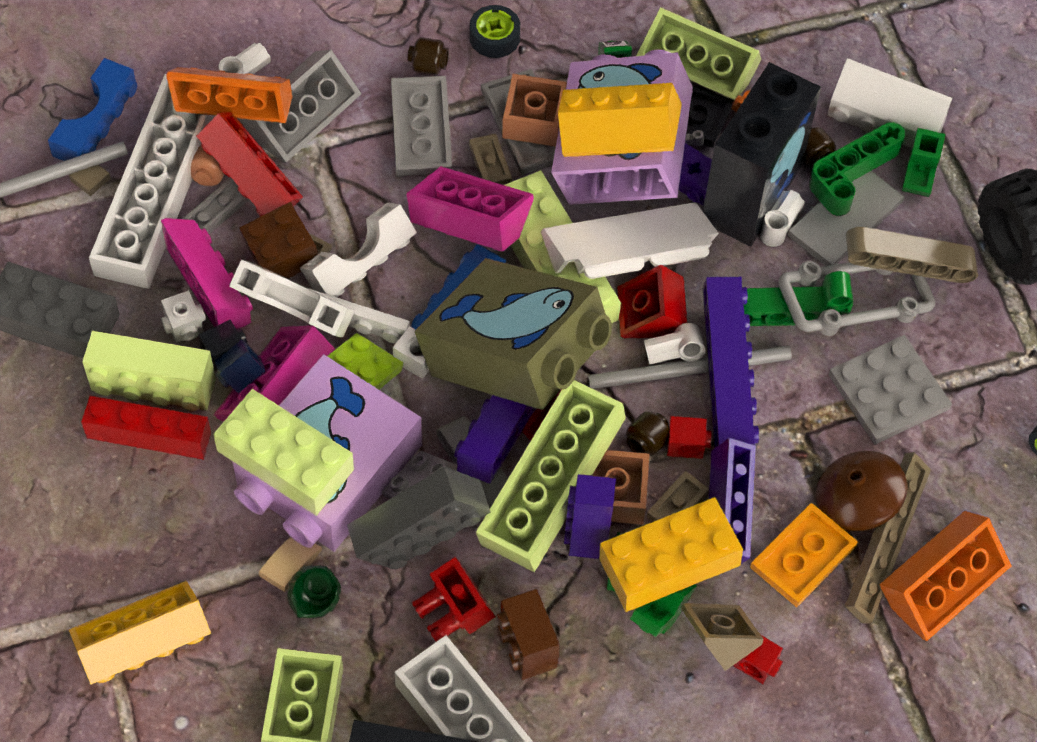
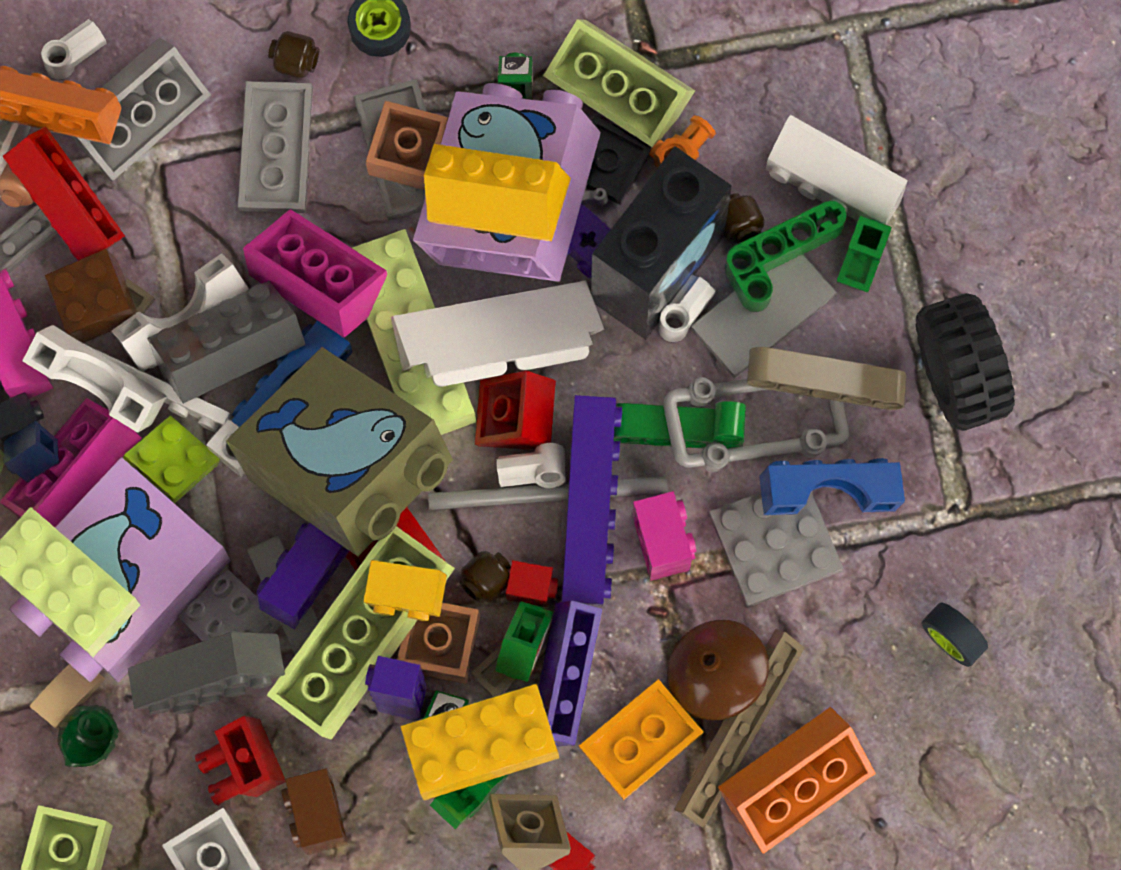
camera: 10 degrees right, 15 degrees up
dark tan plate [469,133,512,185] -> none
none -> dark grey brick [147,281,306,403]
none -> yellow brick [364,560,447,621]
none -> green slope [495,601,554,682]
none -> dark pink brick [632,491,697,581]
none -> blue arch [759,458,905,515]

